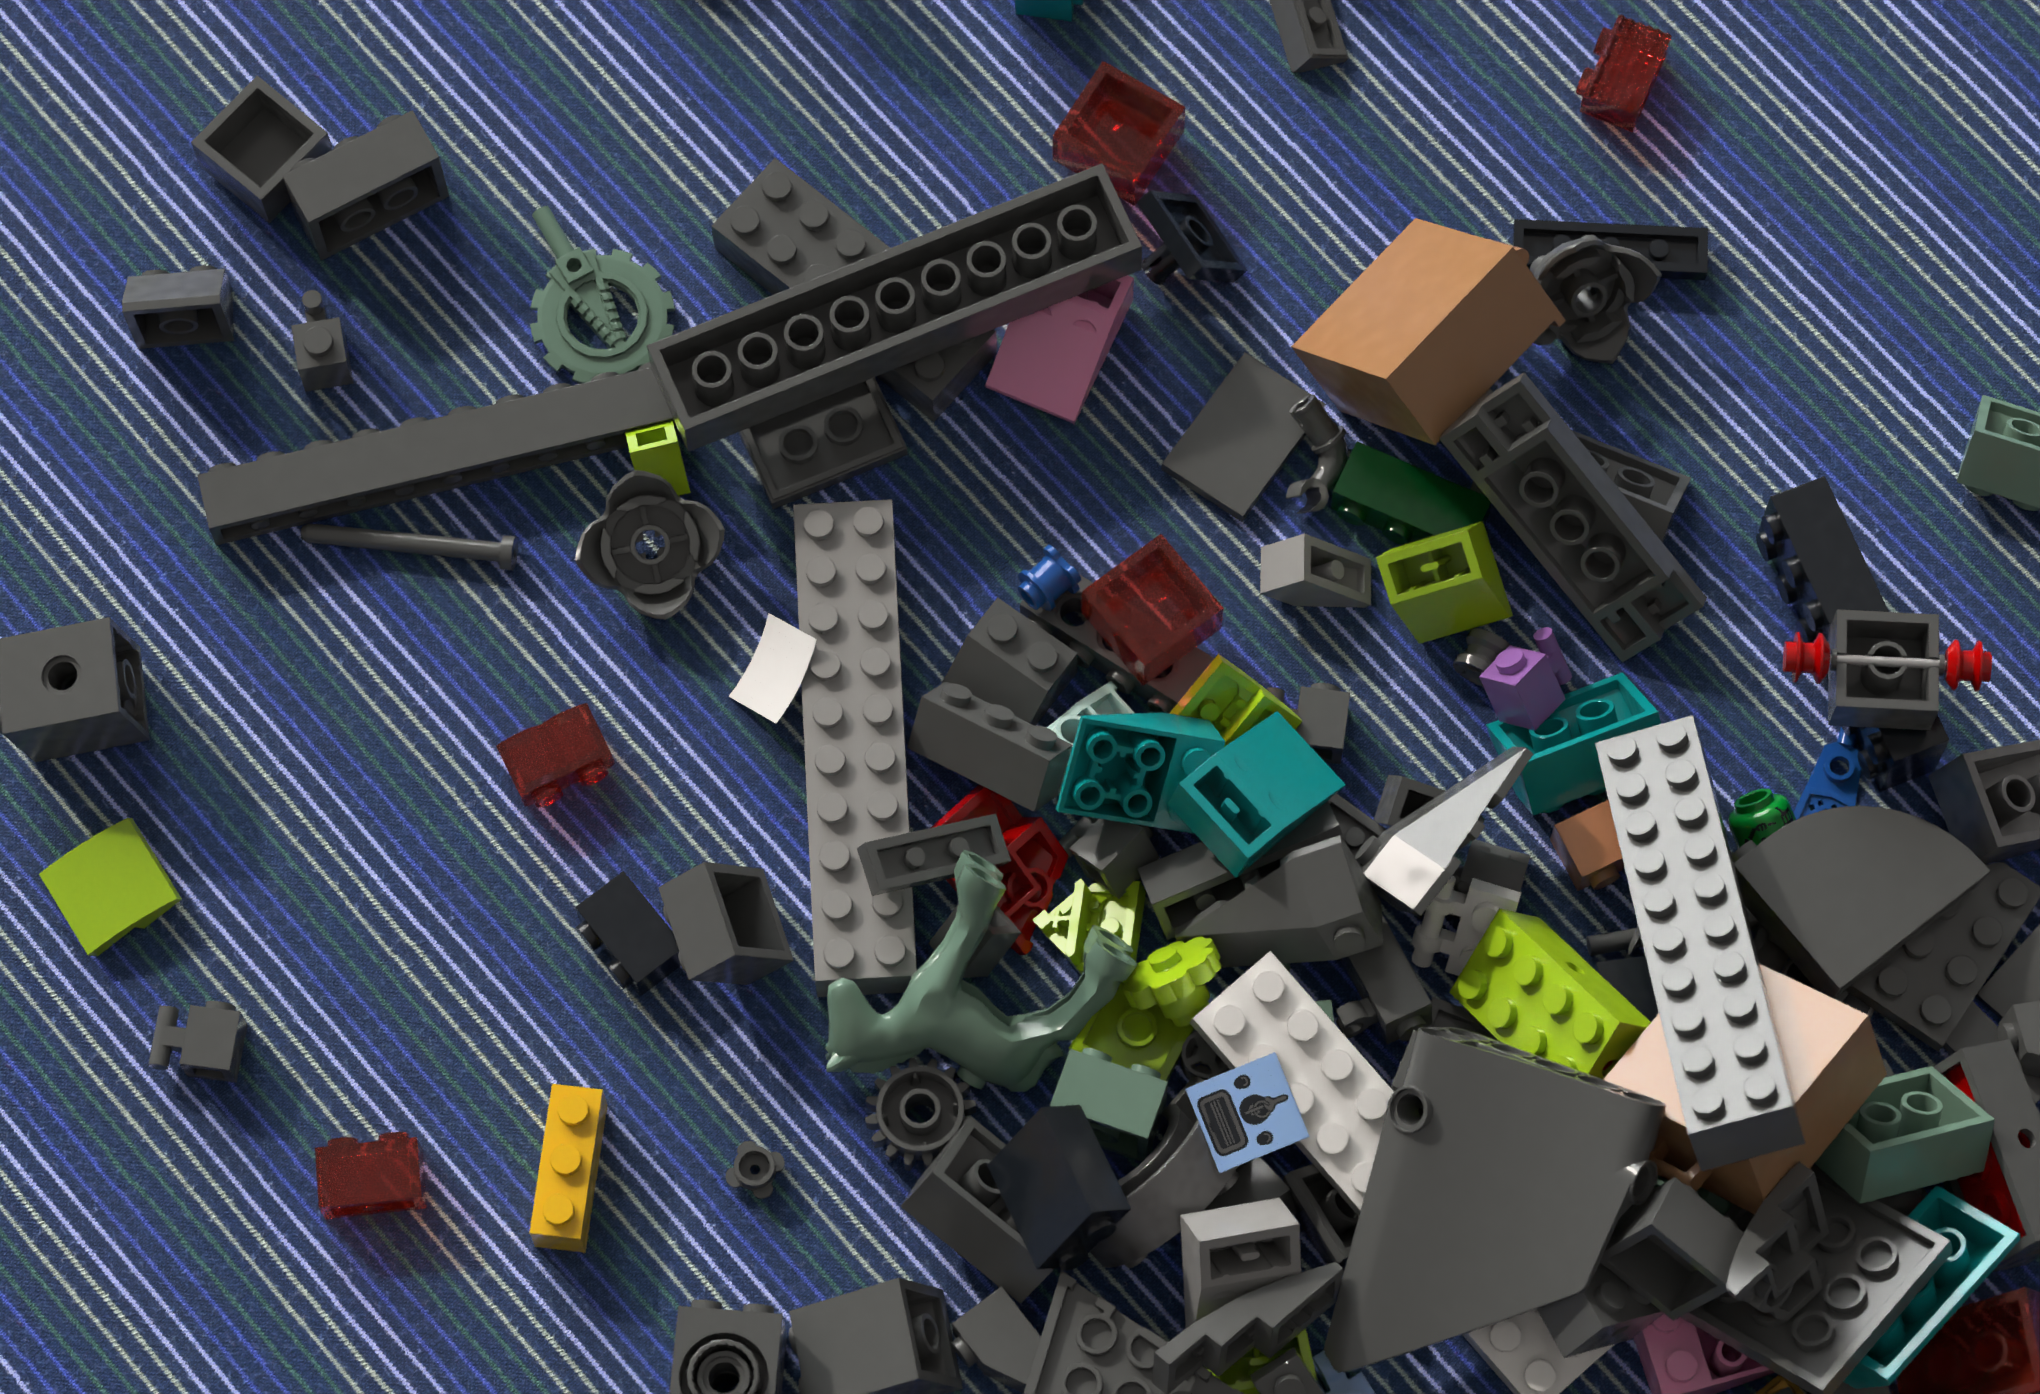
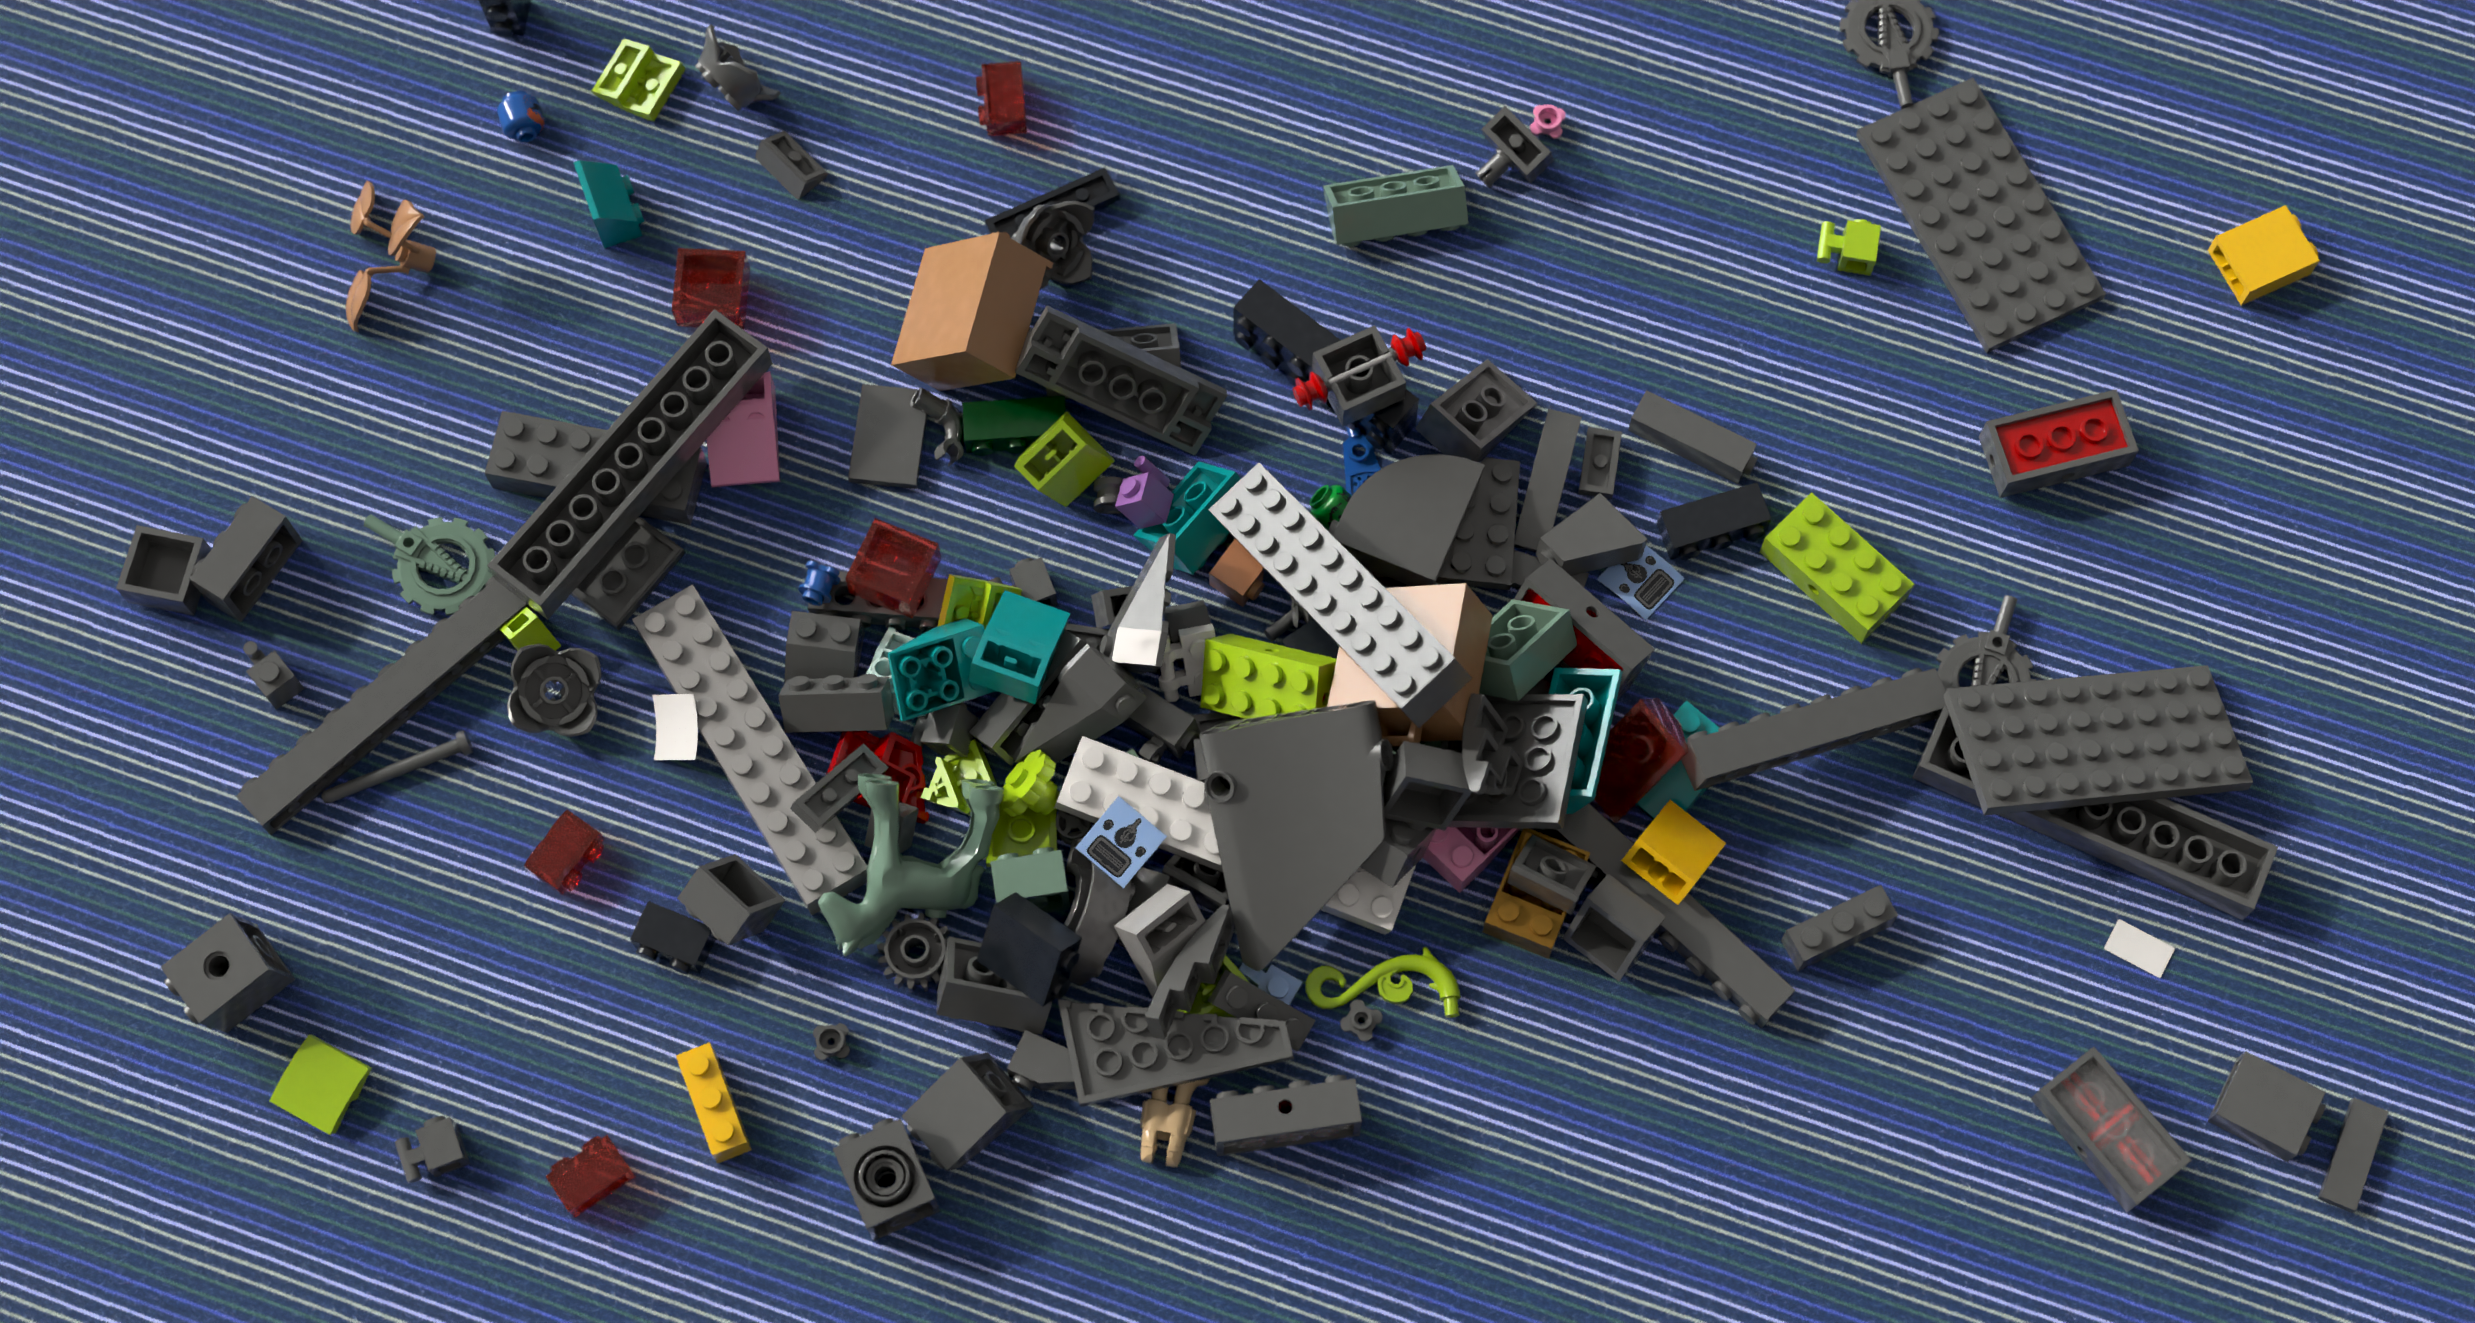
camera: 30 degrees left, 0 degrees up
dark grey slope [122,265,235,349] -> none
black tile [1137,190,1248,285] -> none
light grey slope [1260,533,1371,608] -> none

